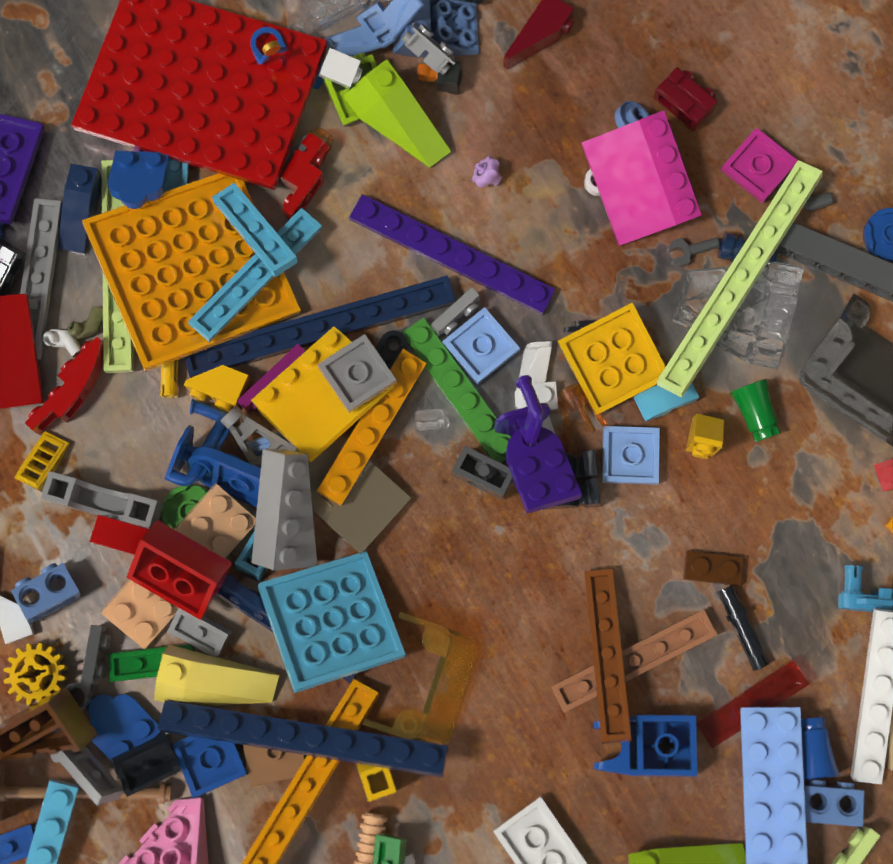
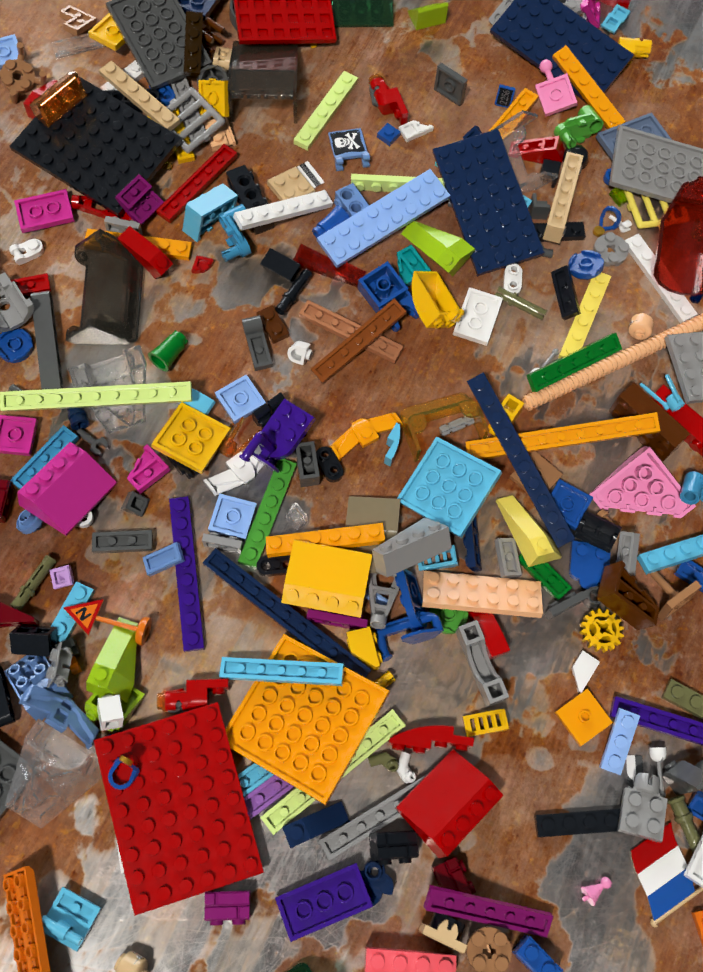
camera: 135 degrees left, 10 degrees down
medium blue brick [11,563,81,625] -> none
blue plate [108,151,171,209] -> none
red slope [126,520,232,620] -> none
medium azure plate [212,183,298,277] -> none
light grey plate [317,334,397,413] -> none
lavender piece [472,156,502,188] -> none
yellow slope [685,413,724,459] -> none
none -> black hinge [9,625,57,657]
none -> dark azure plate [10,425,79,489]
none -> olive pin [10,555,56,611]
none -> lavender tile [50,565,75,589]
none -> medium azure plate [51,581,95,642]
none -> orange piece [64,599,152,646]
none -> dark grey plate [92,530,153,554]
none -> dark grey slope [121,491,150,517]
none -> dark pink wing [127,444,171,494]
none -> medium blue tile [142,542,185,577]
none -> red tile [191,255,214,274]
none -> magenta brick [204,890,251,925]
none -> dark grey plate [242,315,273,371]
none -> black hinge [260,248,302,284]
none -> white plate [287,341,313,365]
none -> black plate [316,447,343,483]
none -> light orange plate [329,412,403,462]
none -> medium azure slope [384,422,400,467]
none -> teal wing [396,244,431,287]
none -> yellow piece [412,271,464,329]
none -> light grey axle [439,414,475,436]

